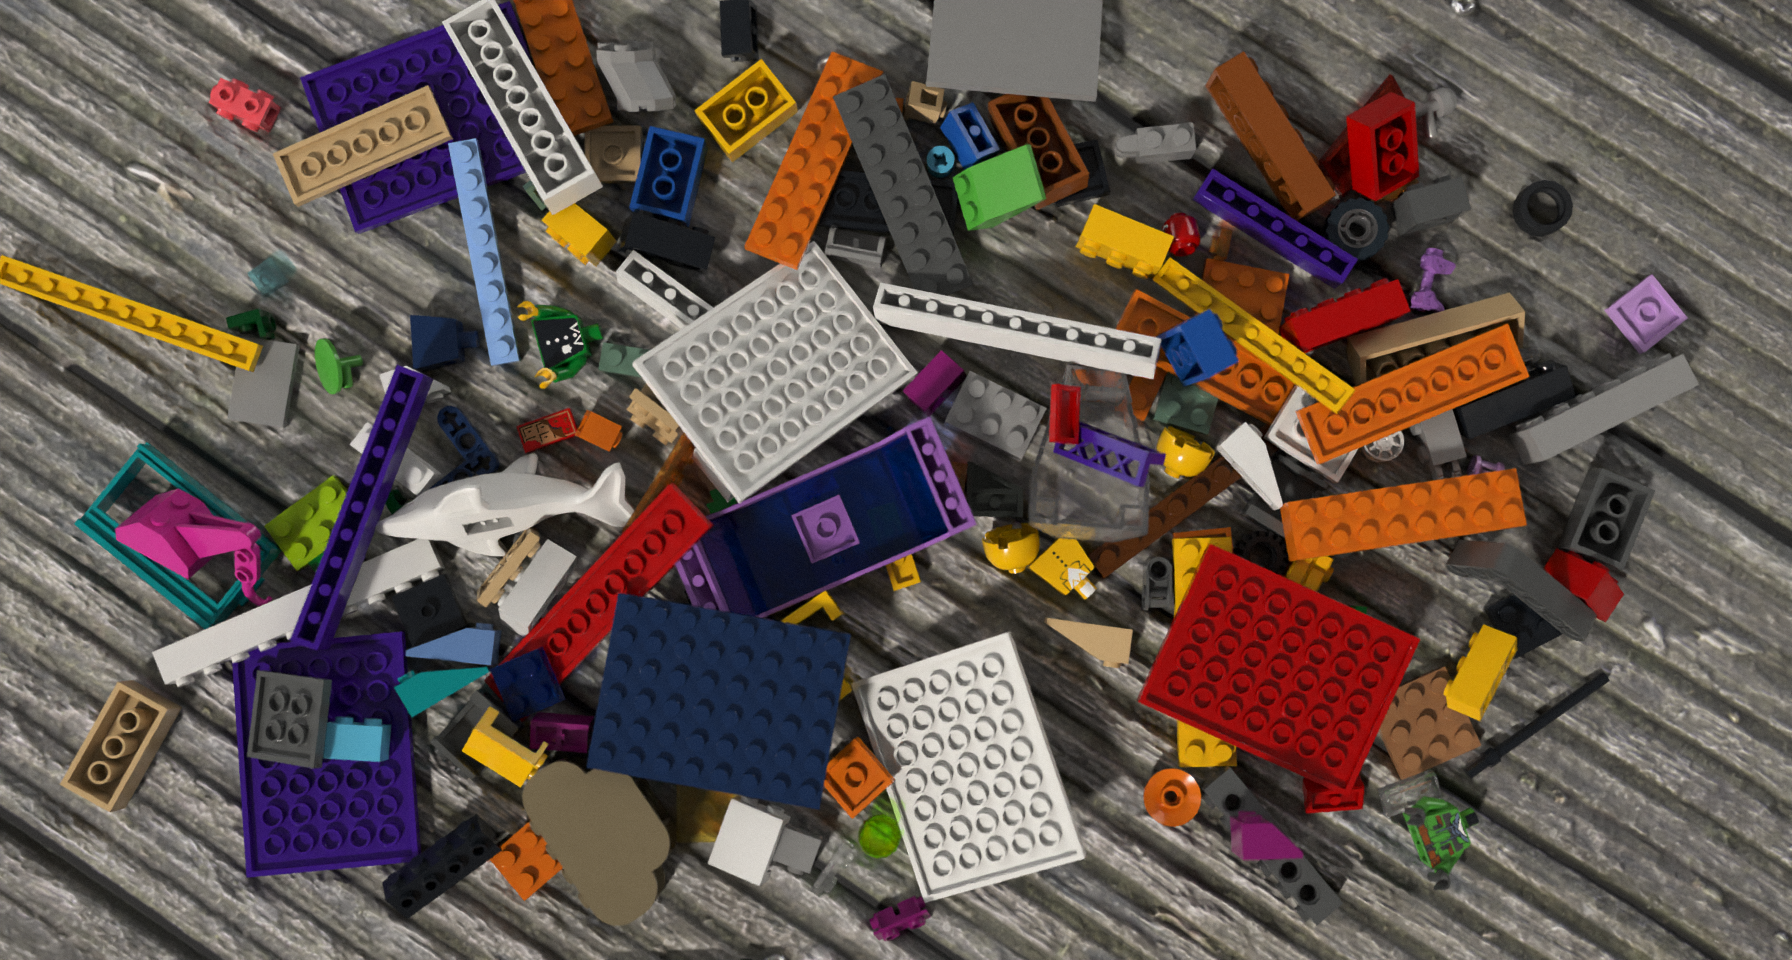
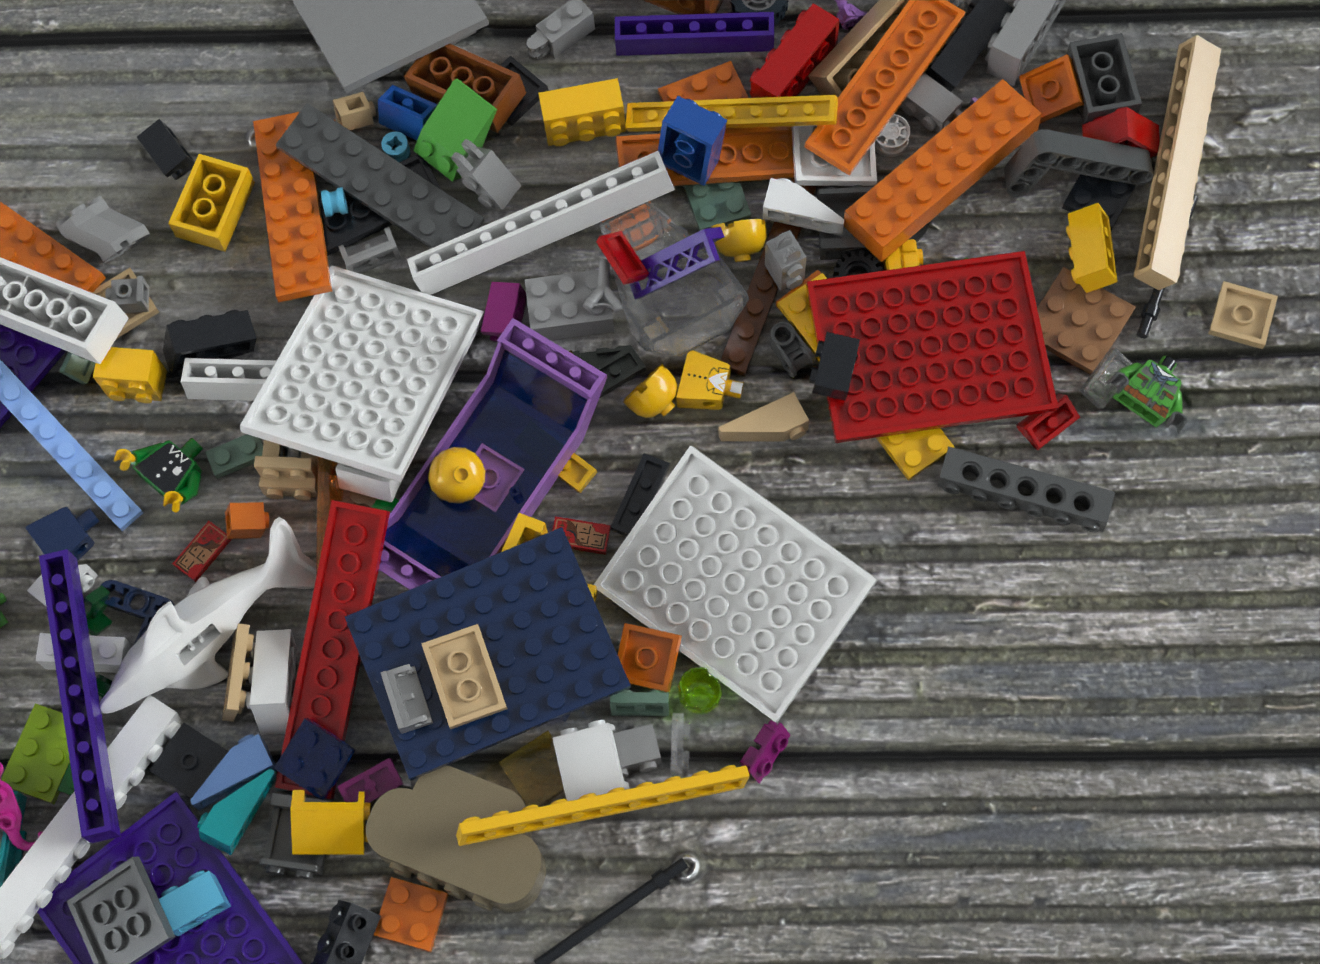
camera: 30 degrees left, 15 degrees down
blue brick [629,126,709,228] -> none
orange plate [1118,366,1167,421] -> none
orange dish [1143,768,1201,826] -> none
red head [1162,212,1201,257] -> none
clear orange plate [1209,228,1233,261] -> none
magenta slope [1230,811,1303,860] -> none
none -> dark green bracket [84,585,112,636]
none -> light grey brick [105,276,150,313]
none -> medium azure wheel [321,187,348,217]
none -> light grey hinge [380,664,433,734]
none -> tan plate [421,624,507,729]
none -> yellow cylinder [428,447,486,503]
none -> light grey hinge [451,139,521,210]
none -> yellow plate [456,765,750,846]
none -> tile [552,516,611,555]
none -> light grey piece [583,259,623,313]
none -> black plate [610,453,670,537]
none -> sand green plate [610,690,670,716]
none -> light grey hinge [765,230,807,291]
none -> black brick [809,332,860,401]
none -> orange plate [1019,54,1084,124]
none -> tan brick [1133,35,1221,290]
none -> tan plate [1208,281,1278,349]

